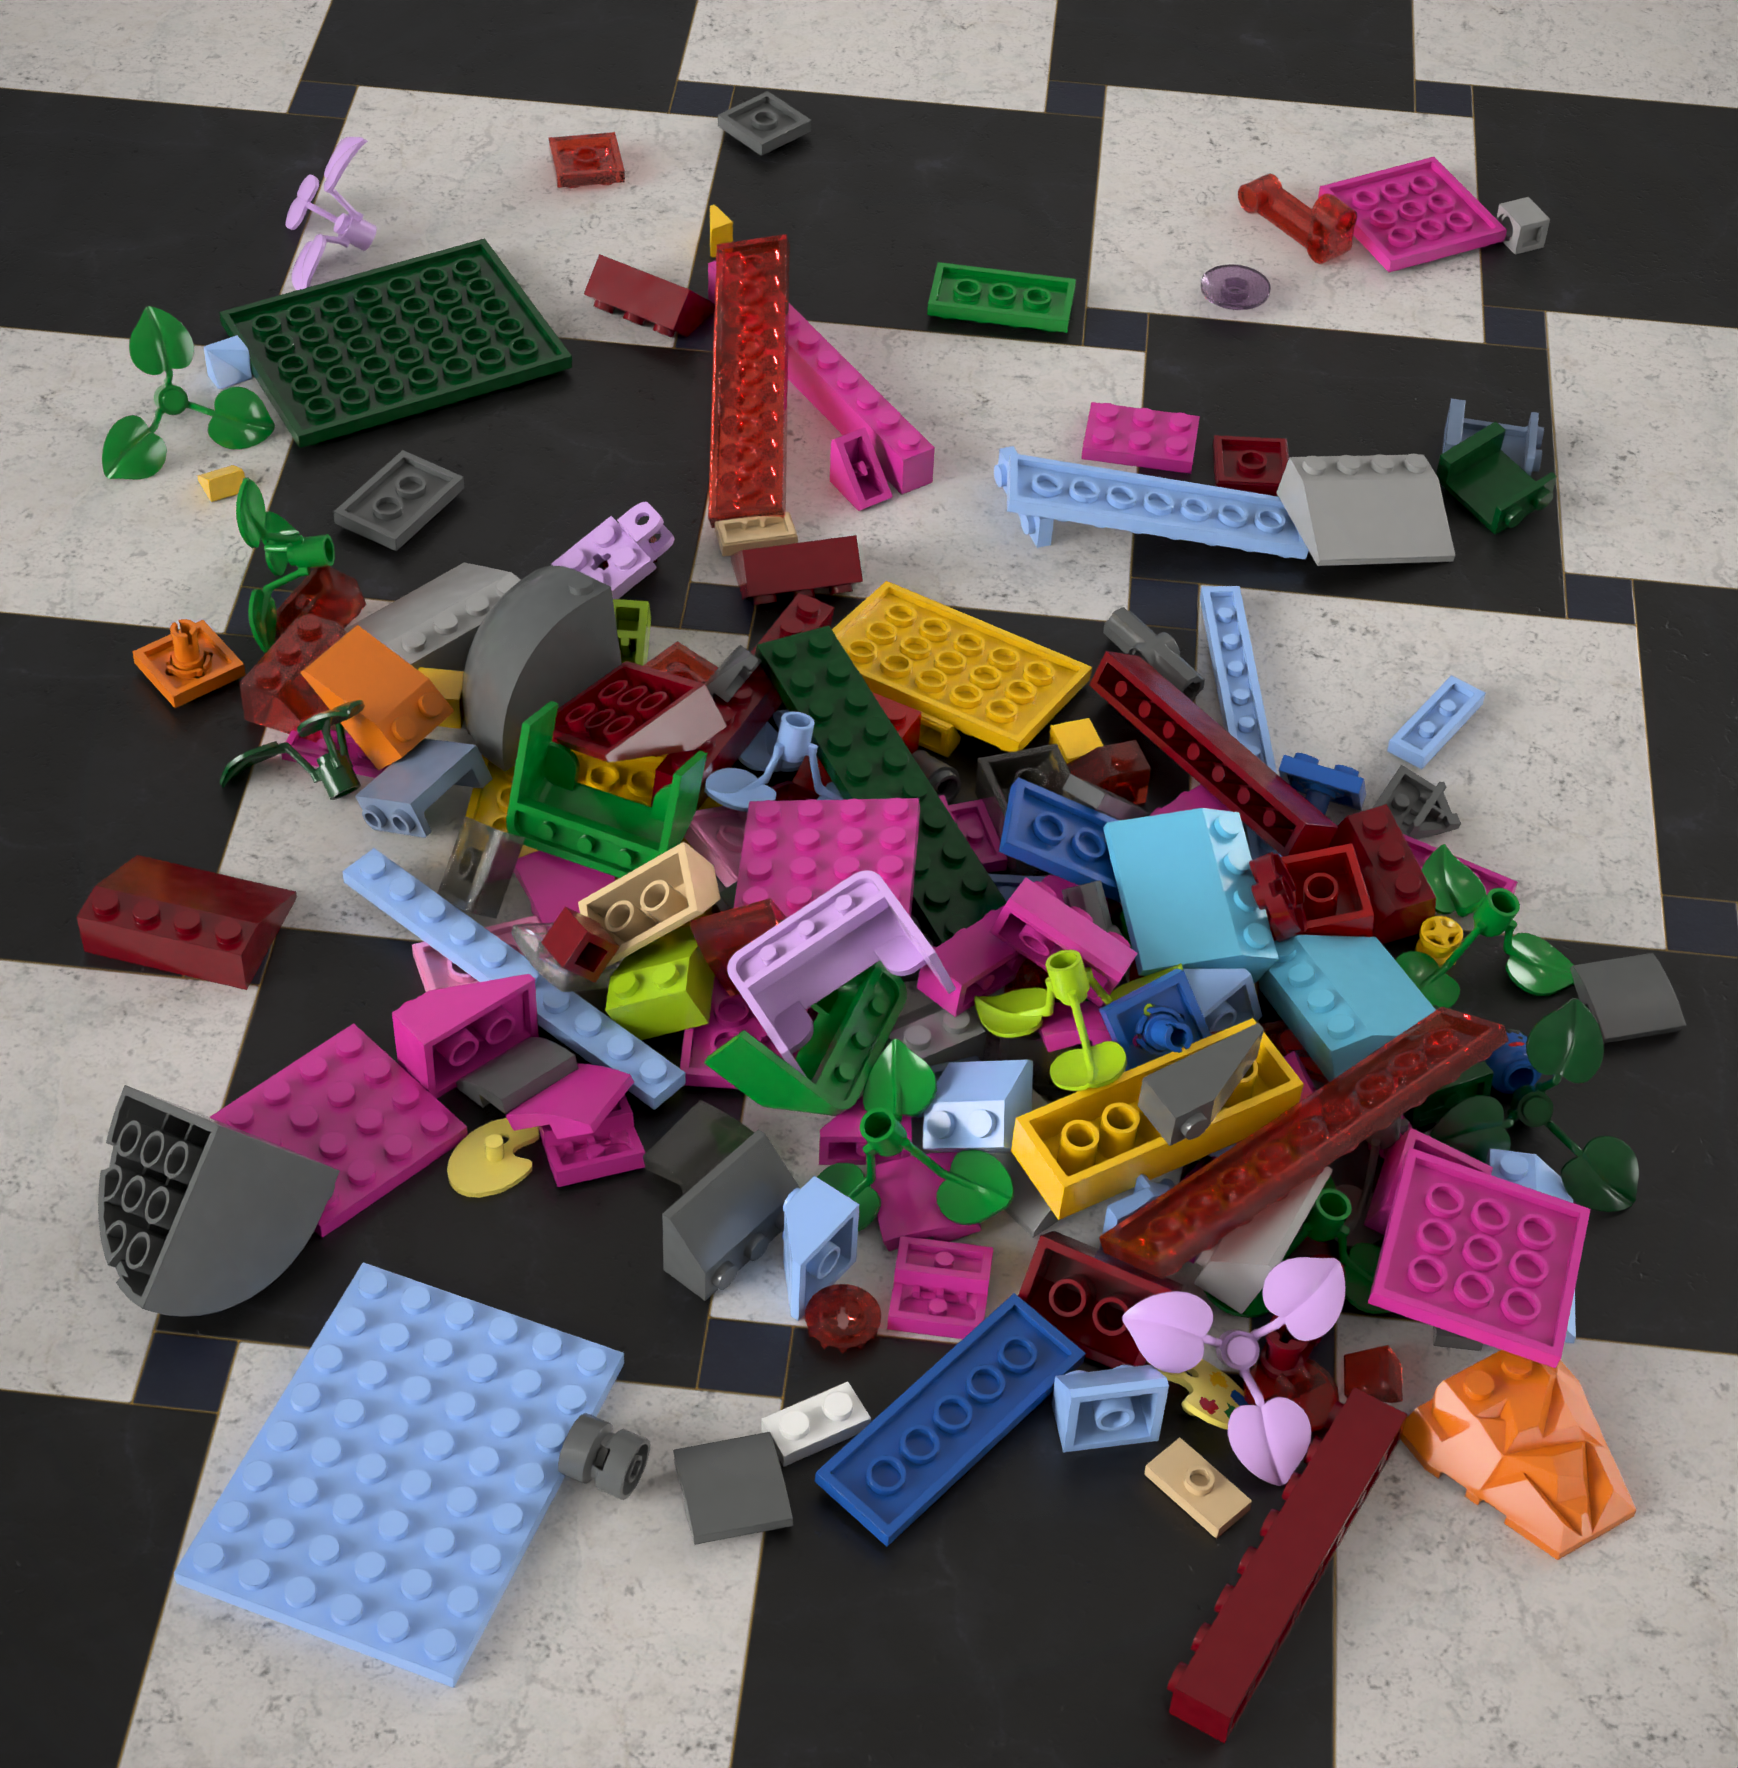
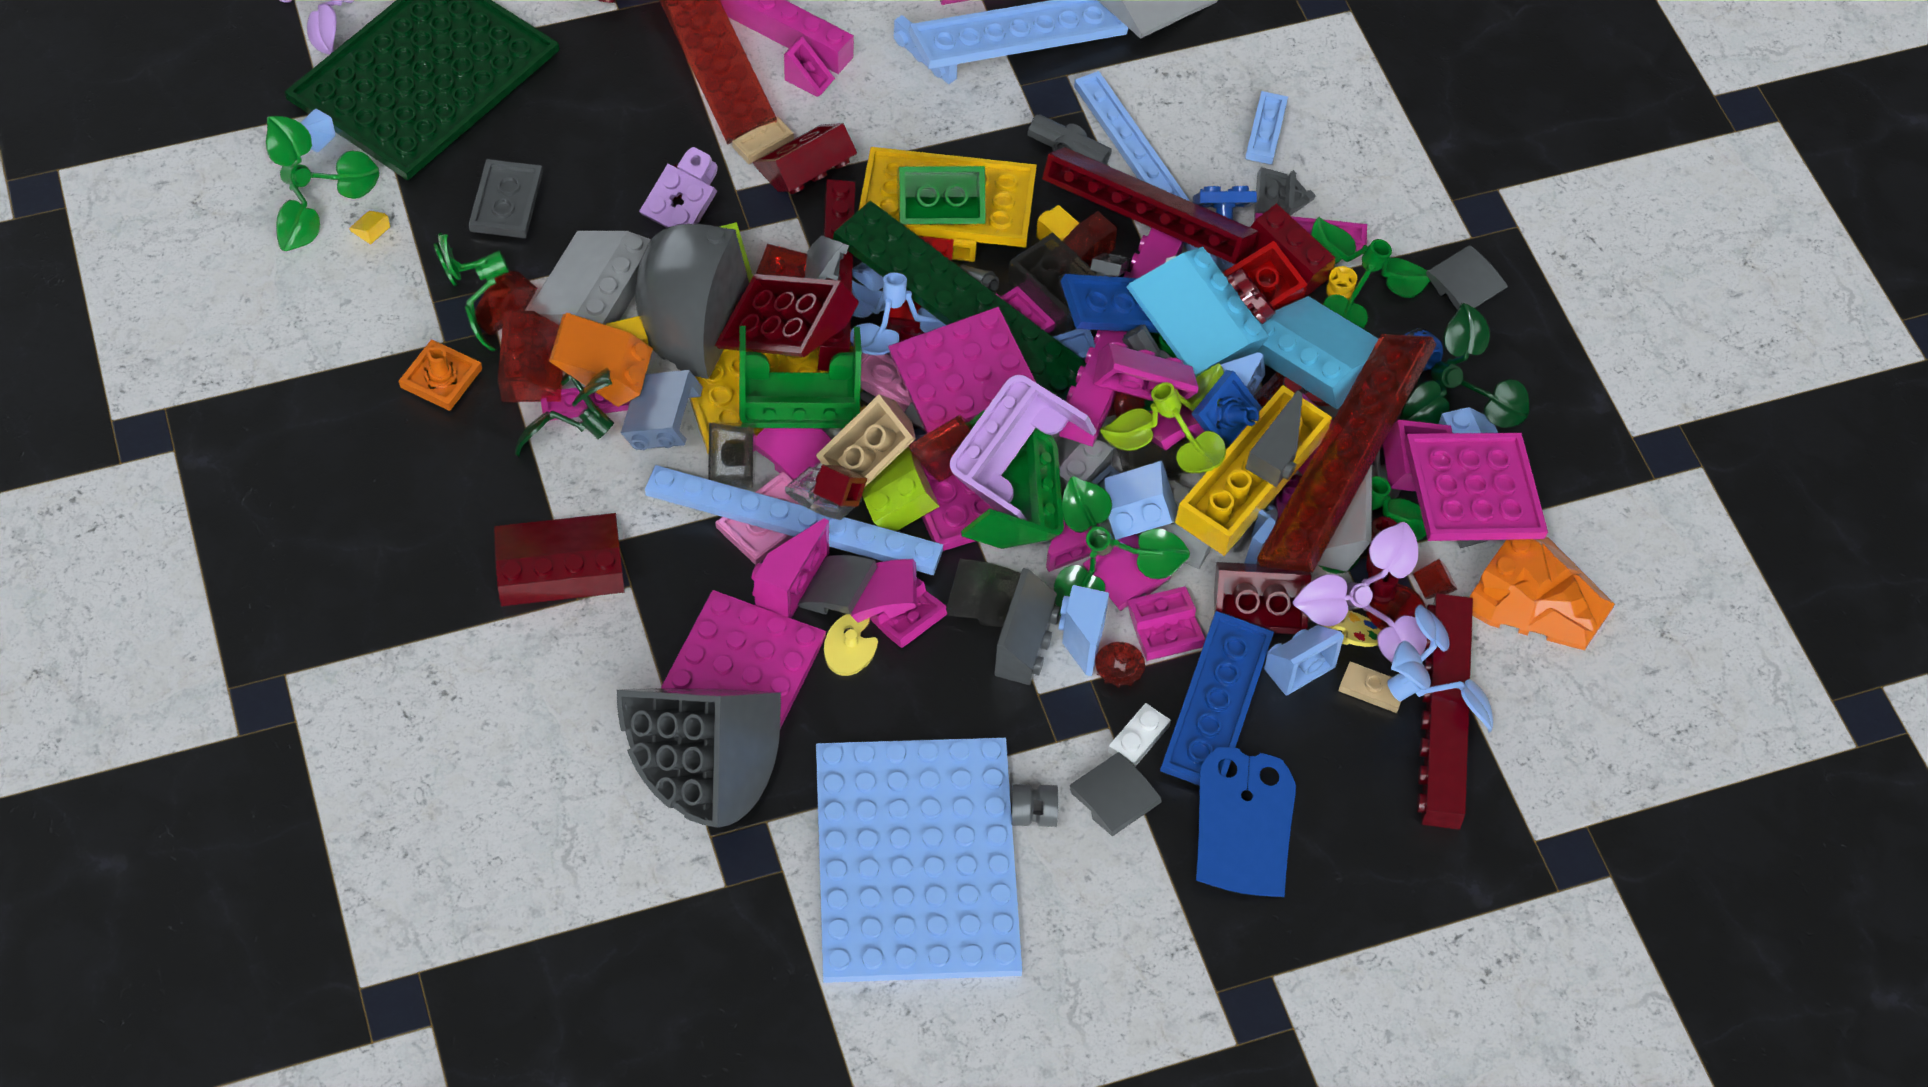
camera: 25 degrees left, 10 degrees up
none -> green slope [897,166,986,224]
none -> blue piece [1196,747,1296,897]
none -> light blue plant [1387,604,1493,733]

